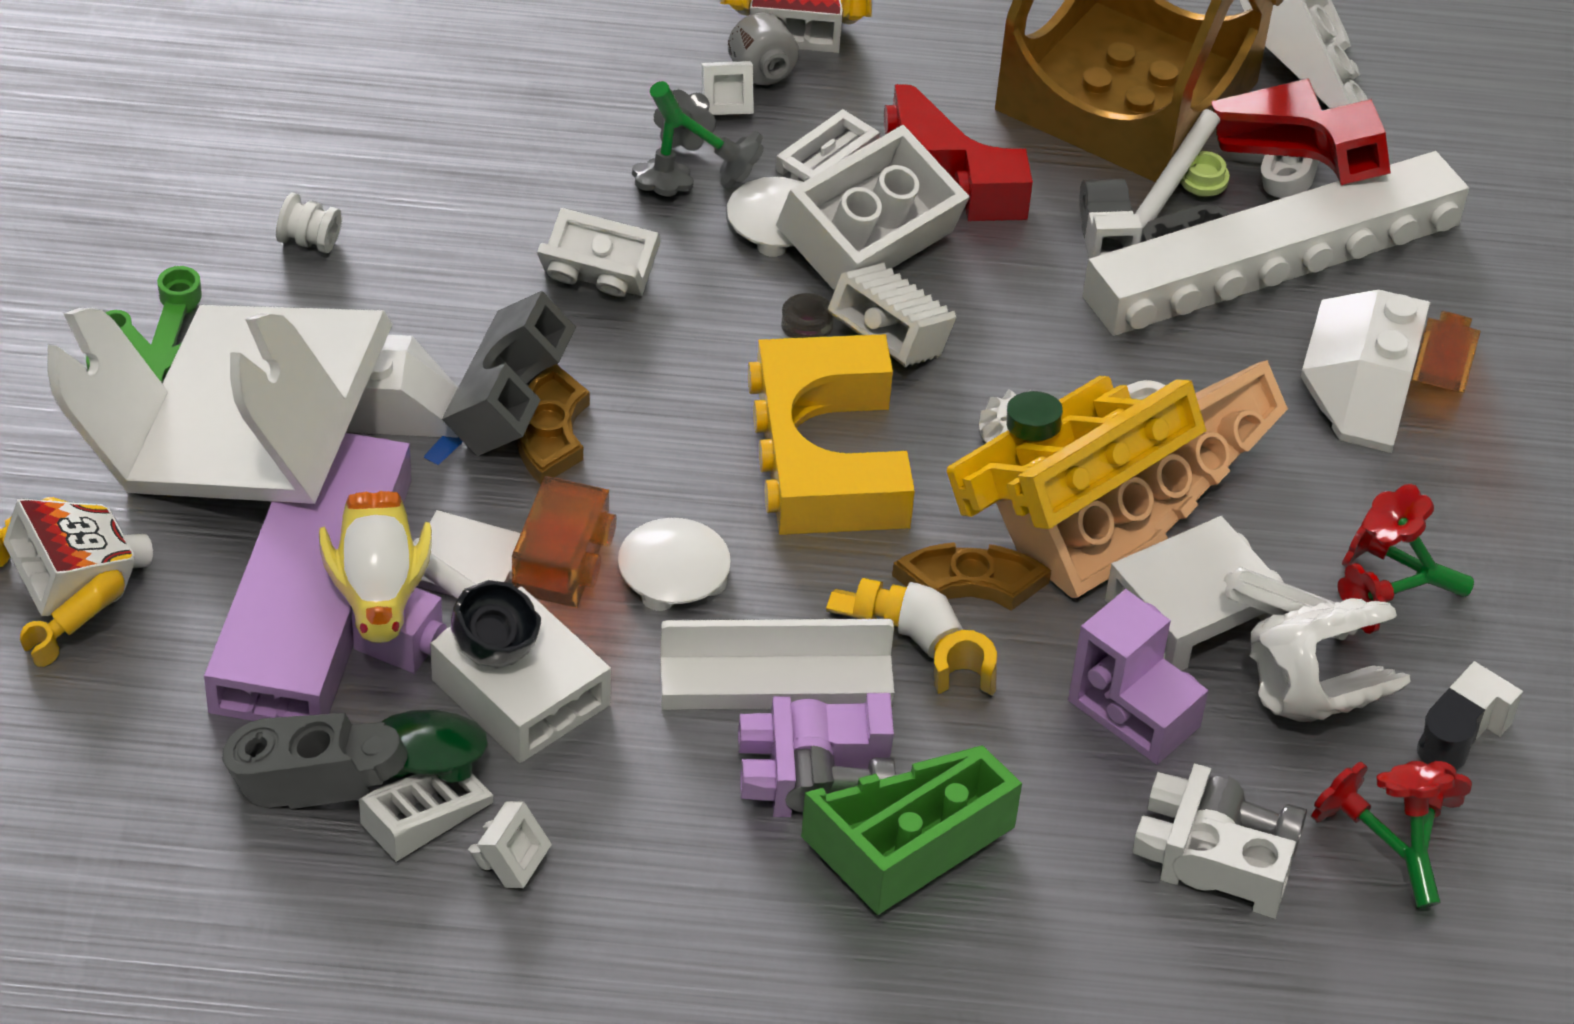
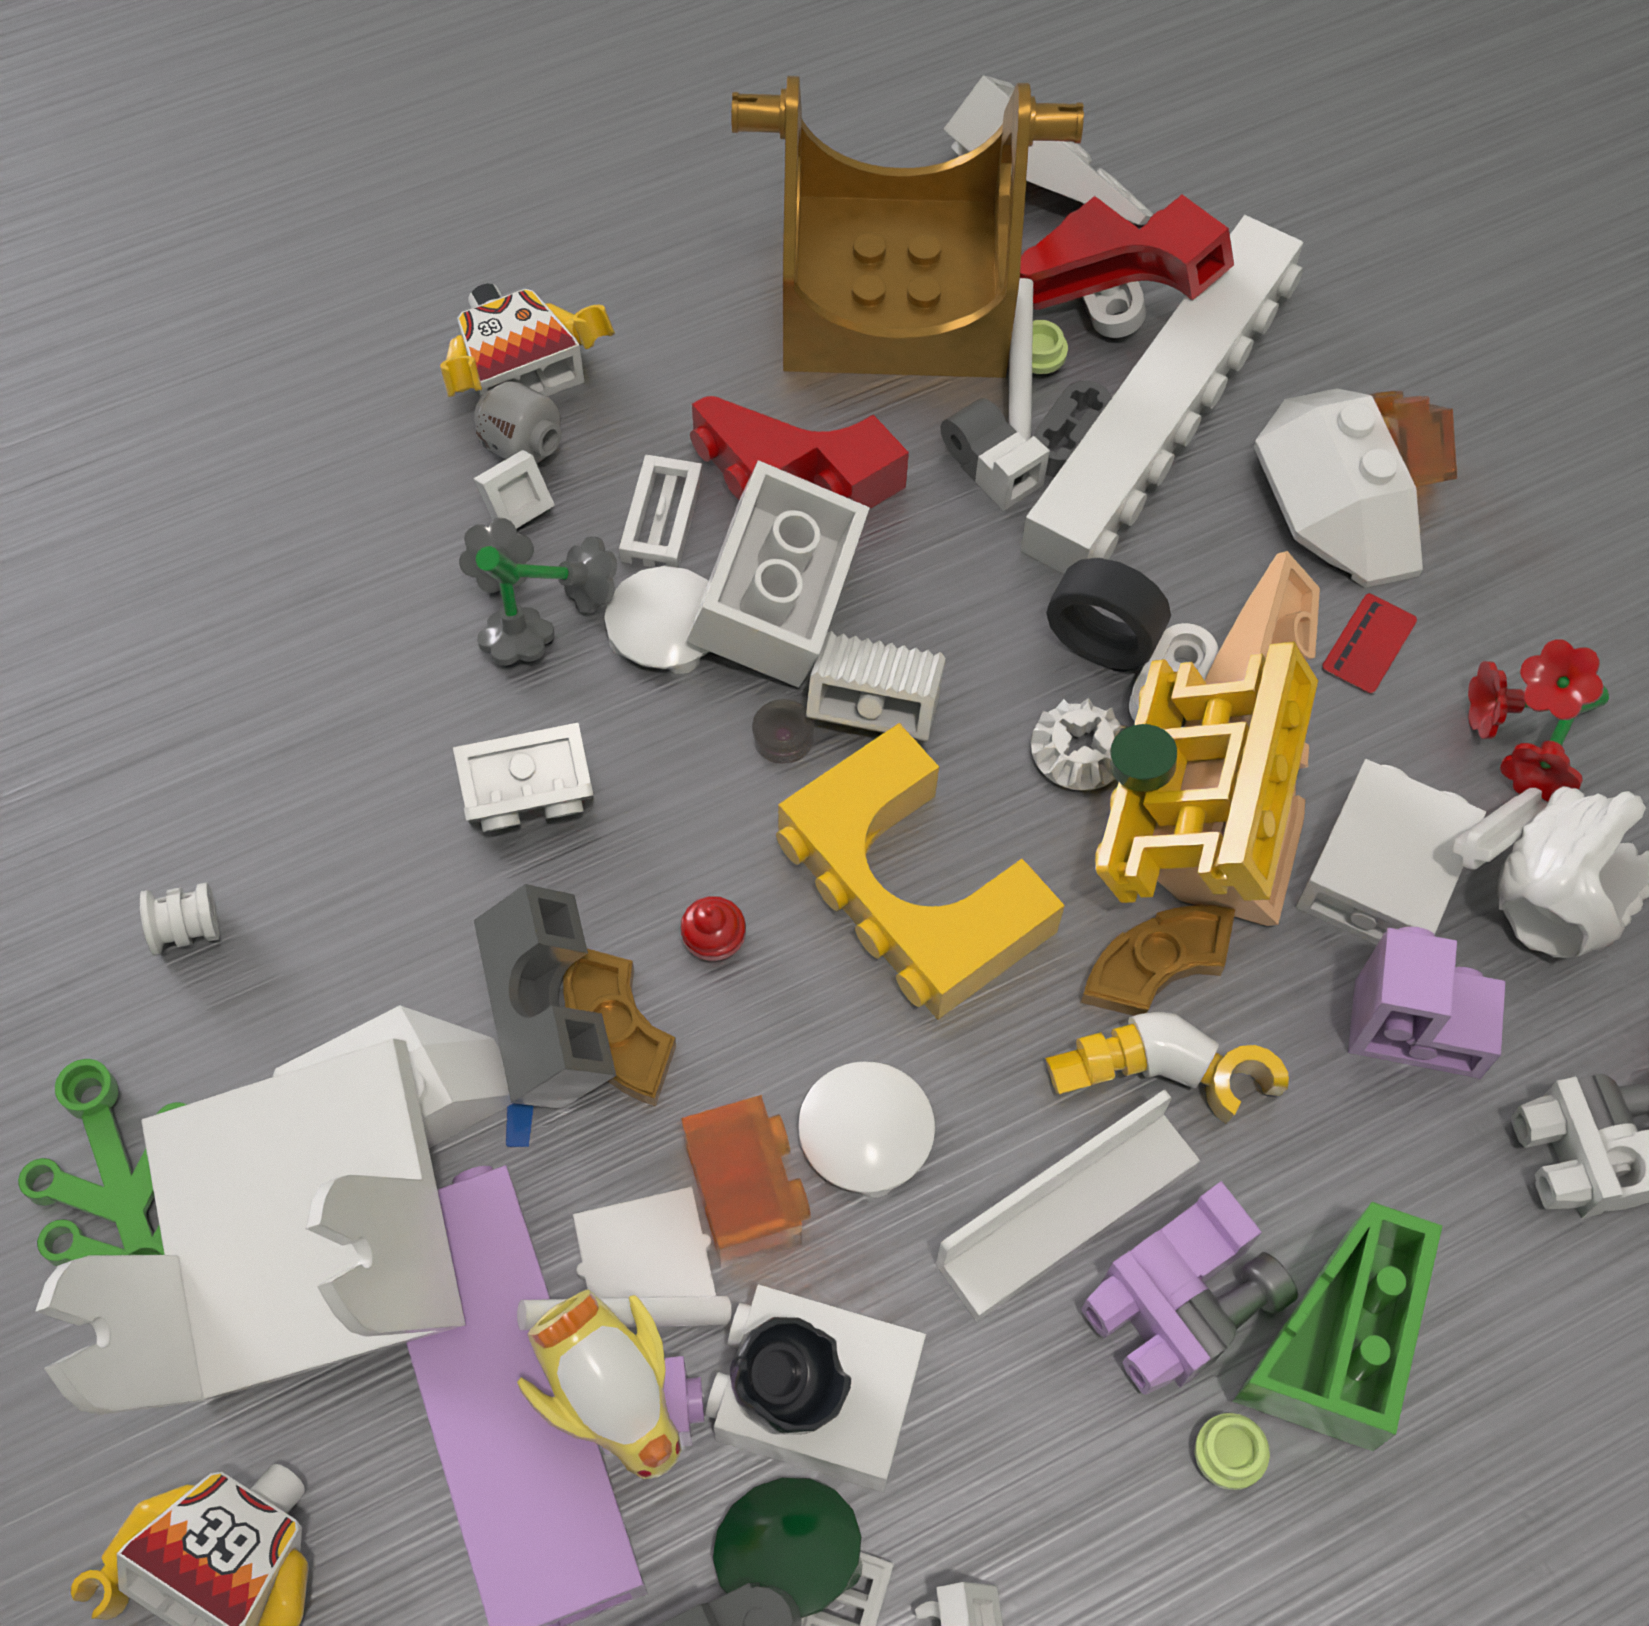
camera: 30 degrees left, 15 degrees up
none -> red plate [681,896,746,961]
none -> black tyre [1046,558,1171,669]
none -> yellowish green plate [1195,1413,1270,1490]
none -> red sticker [1322,593,1417,693]

